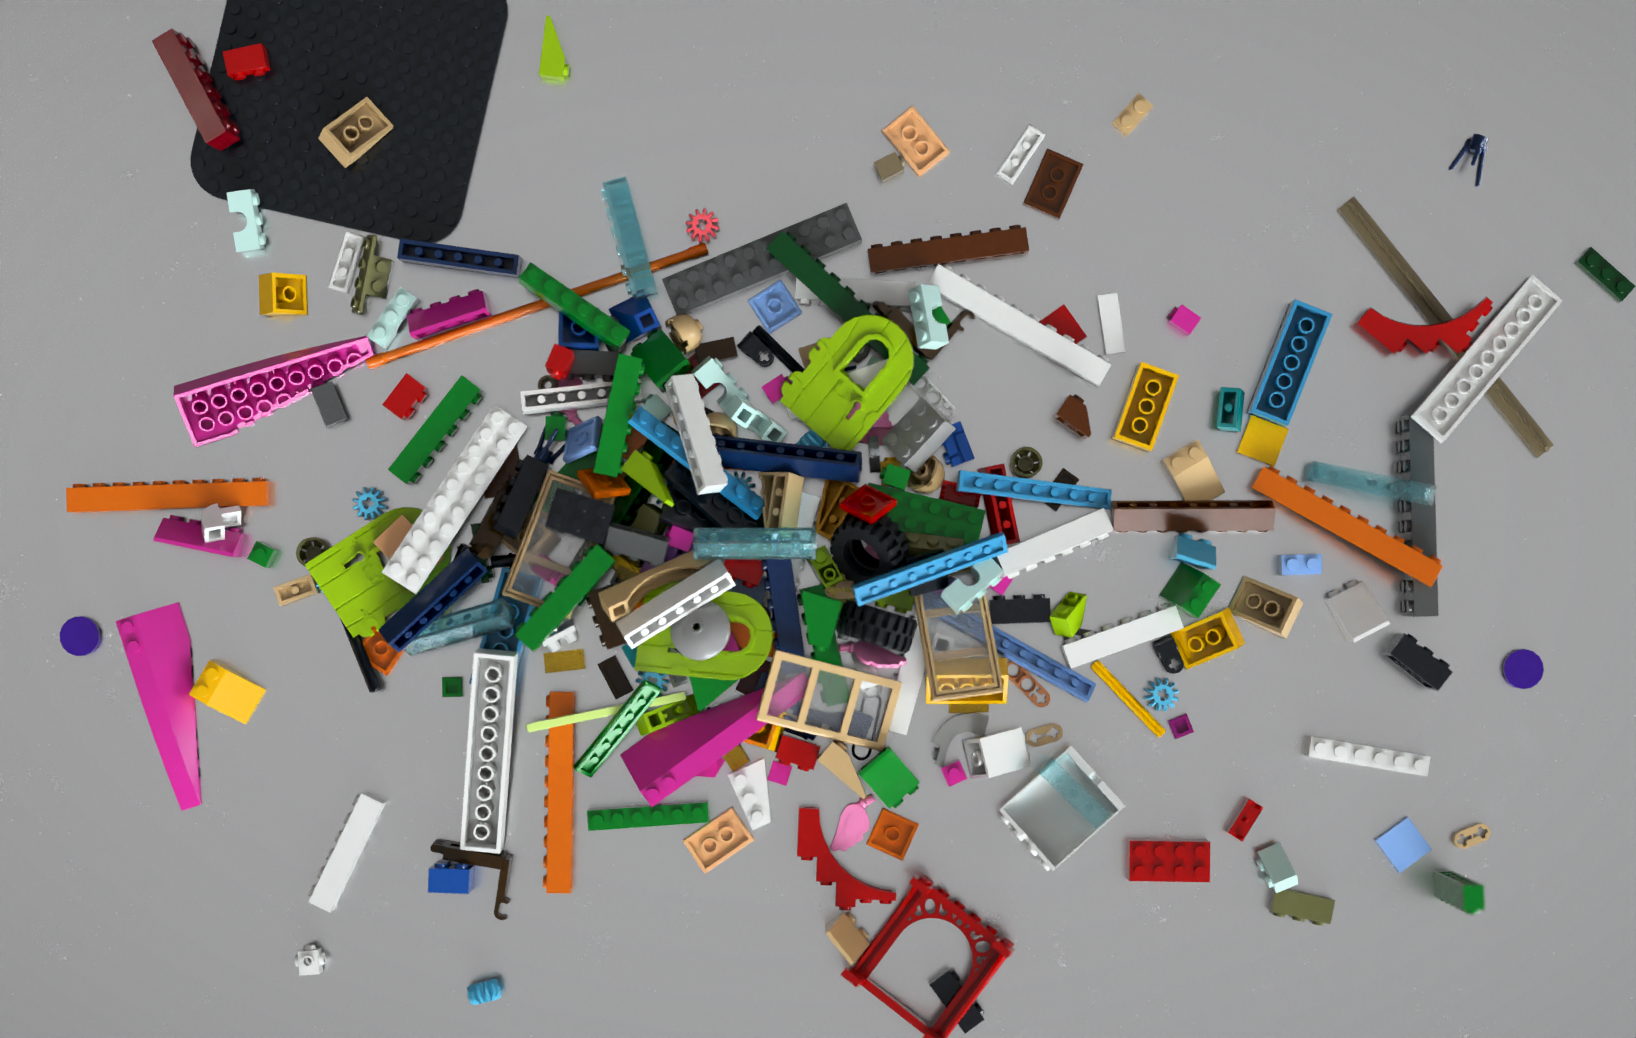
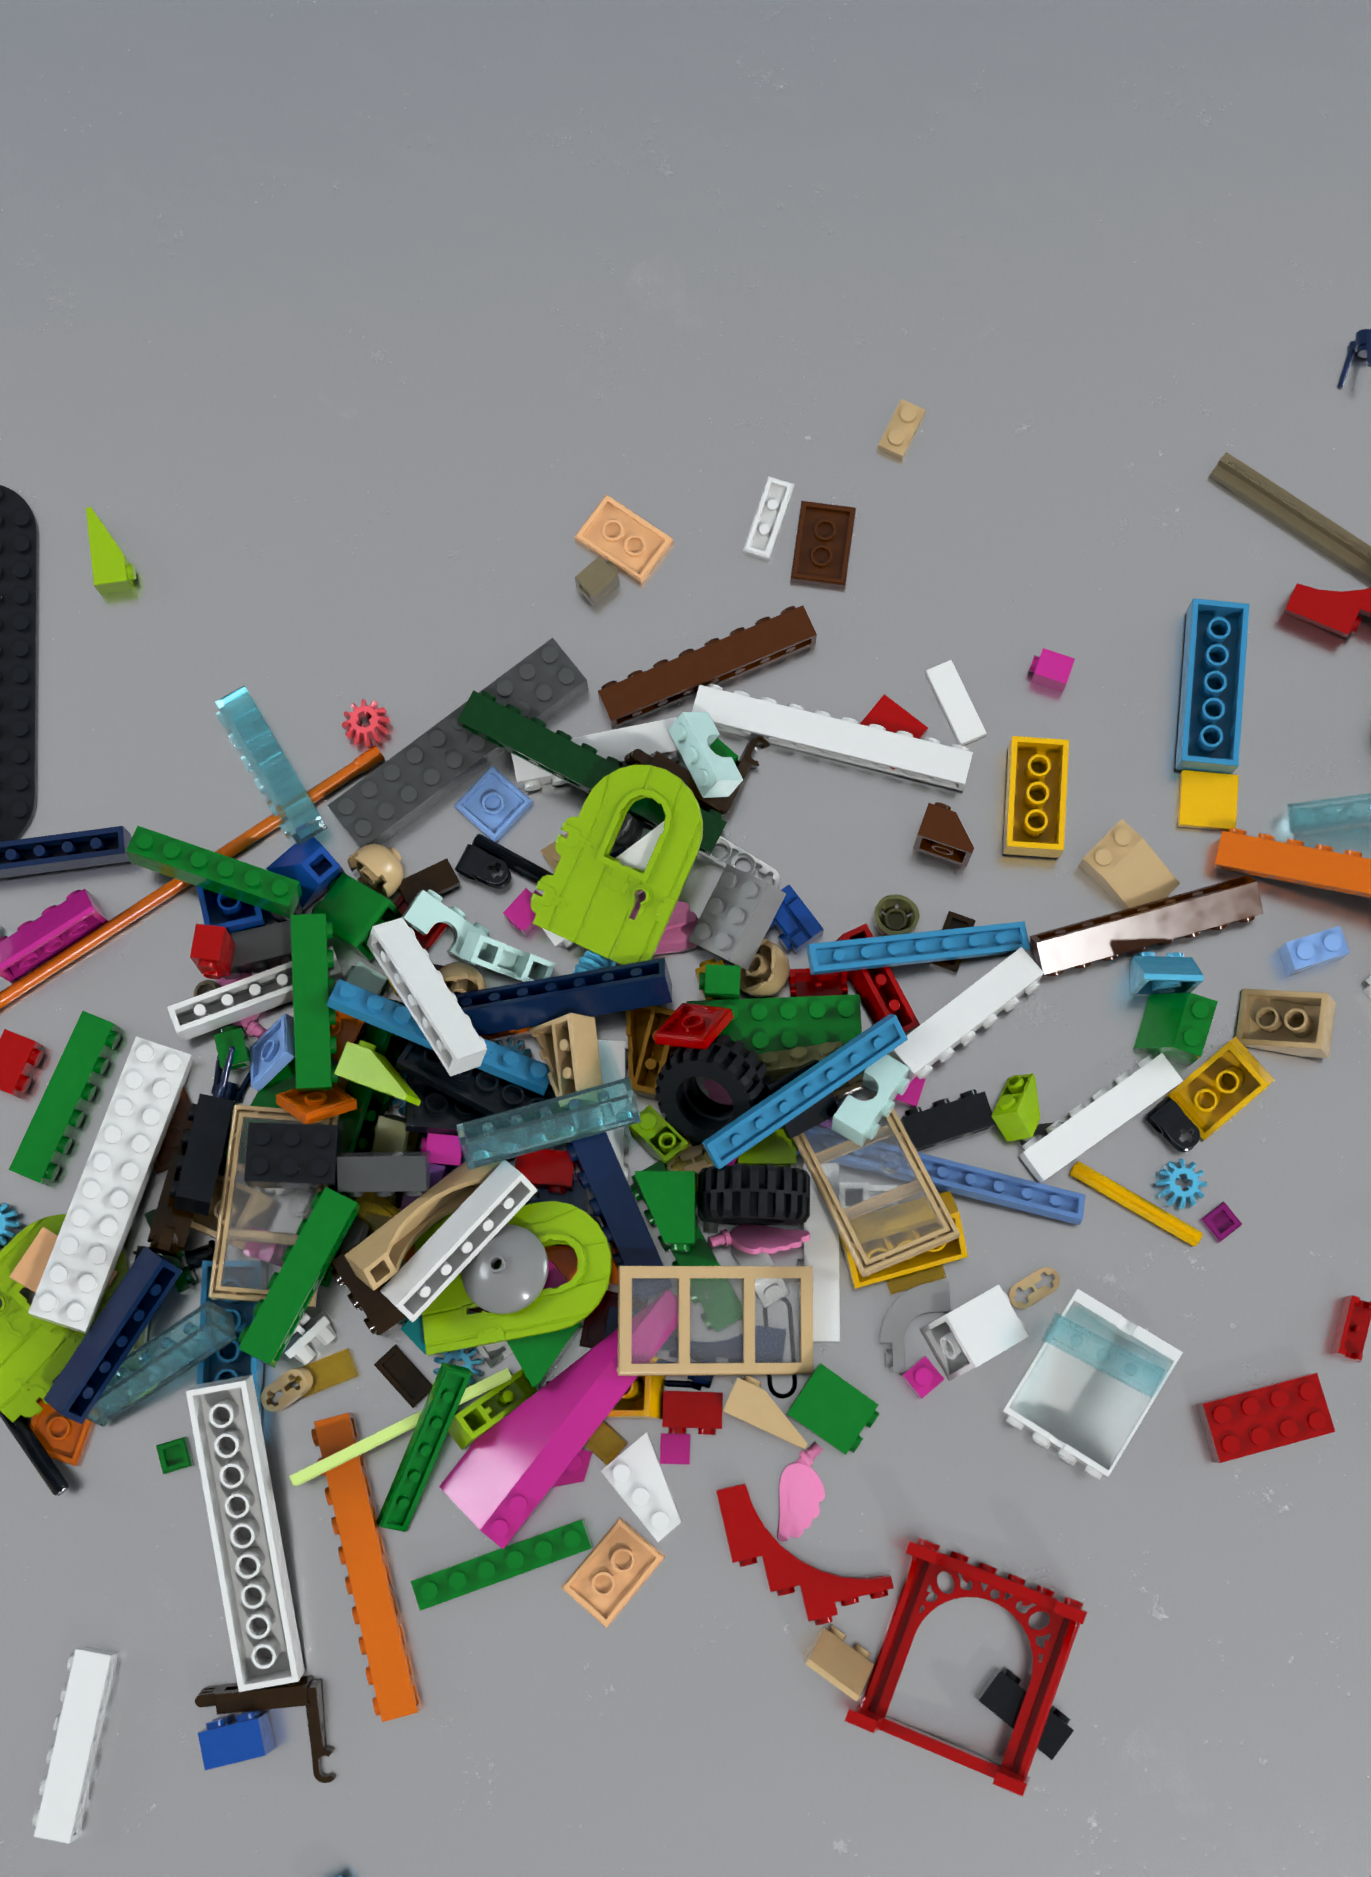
camera: 15 degrees left, 10 degrees down
orange tile [866,807,919,861] -> none
dark grey beam [868,436,880,473] -> none
nougat beam [1003,656,1050,708] -> none
teal brick [1216,387,1245,432] -> none
none -> tan beam [261,1367,313,1412]

